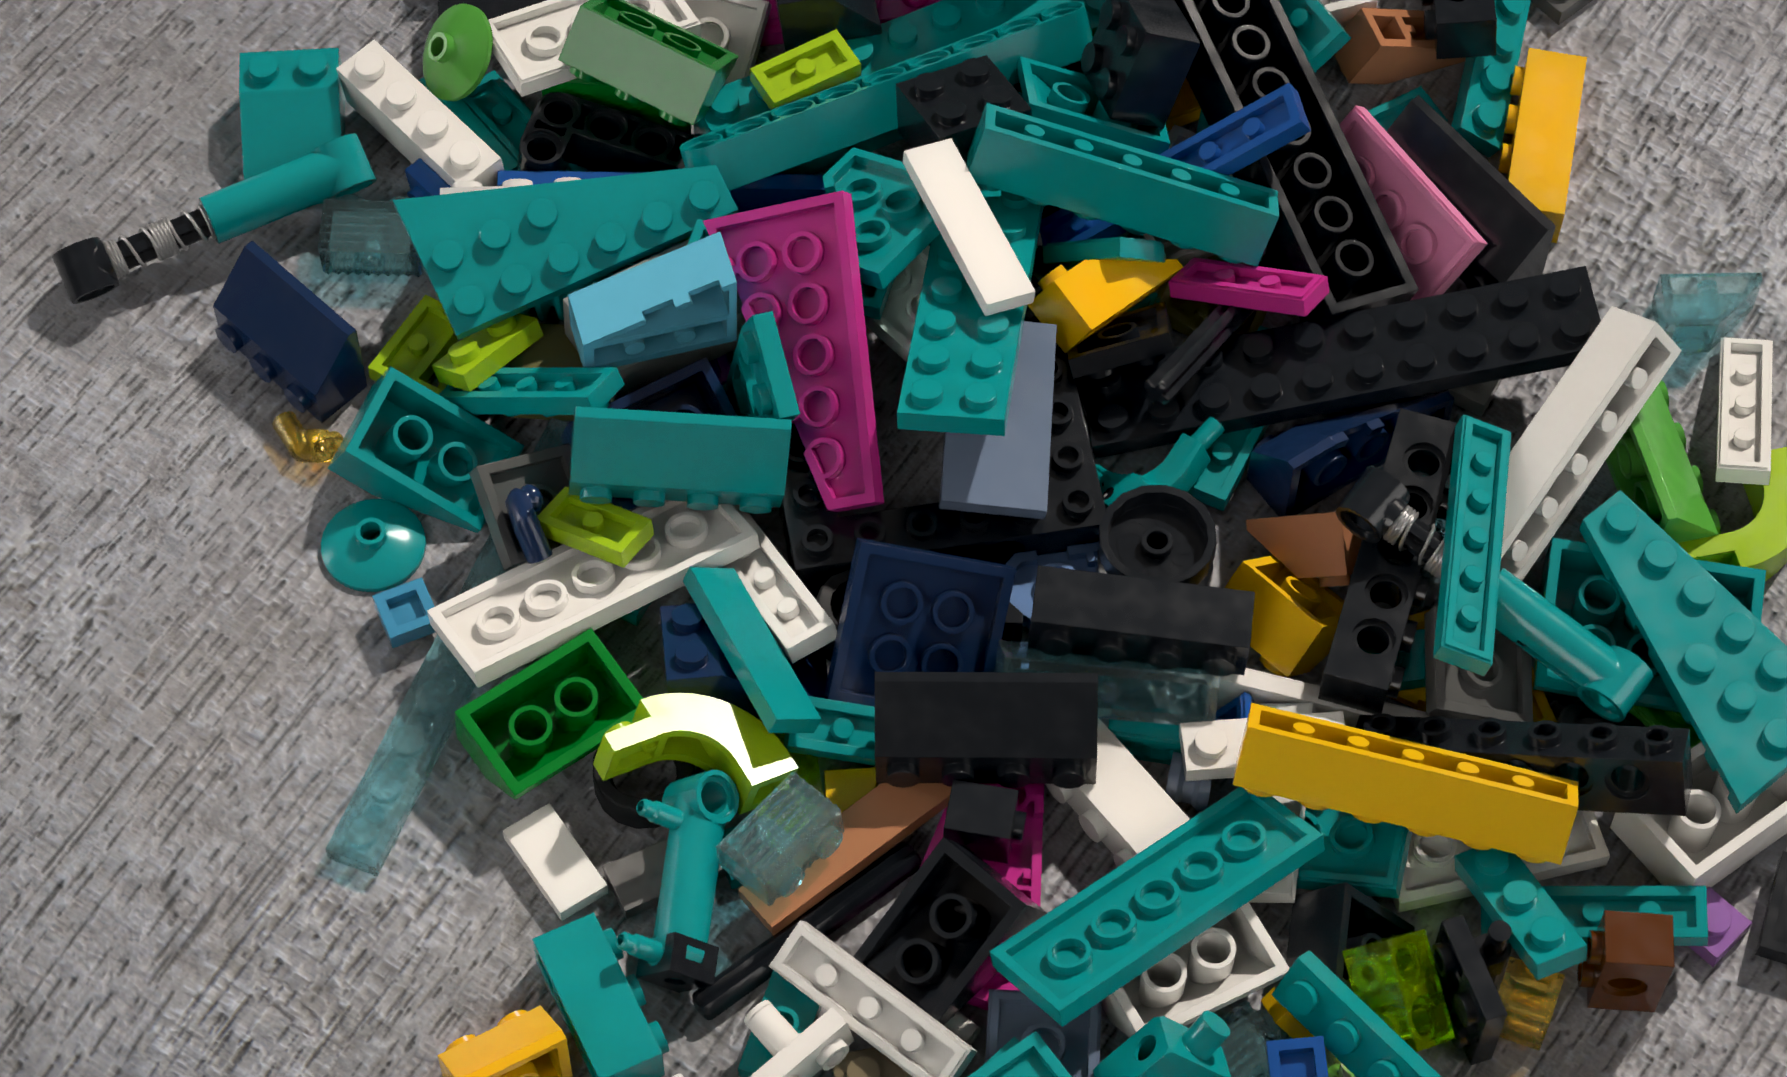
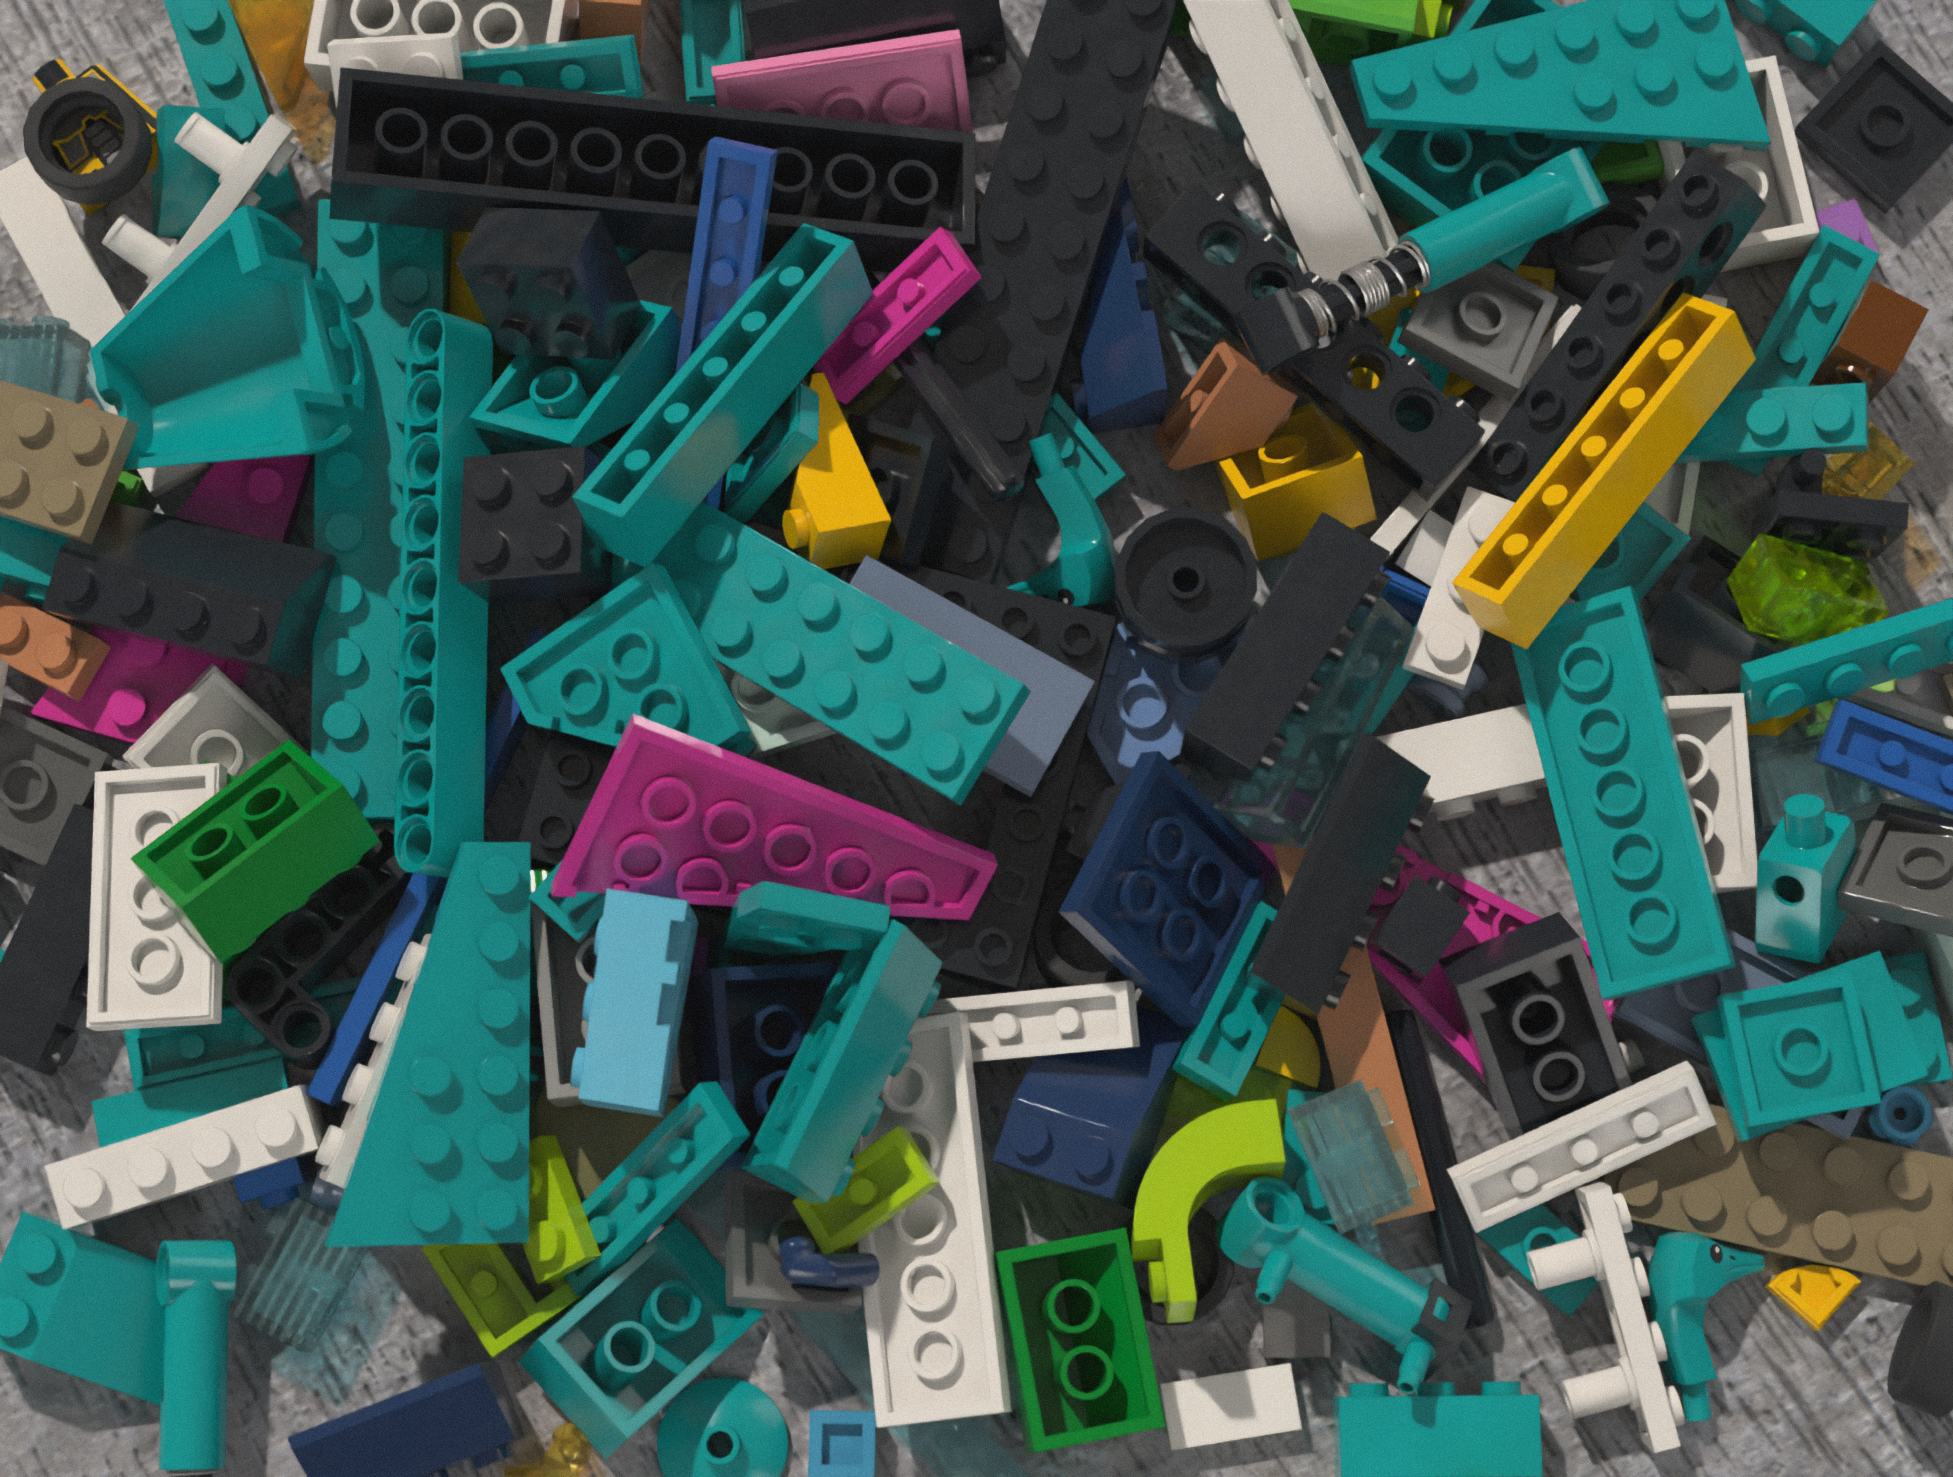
camera: 60 degrees left, 20 degrees up
bright green dish [422,4,493,101] -> none
teal tile [682,567,822,733] -> none
lime plate [750,29,861,110] -> none
white tile [902,138,1036,316] -> none
teal tile [1433,414,1511,676] -> none

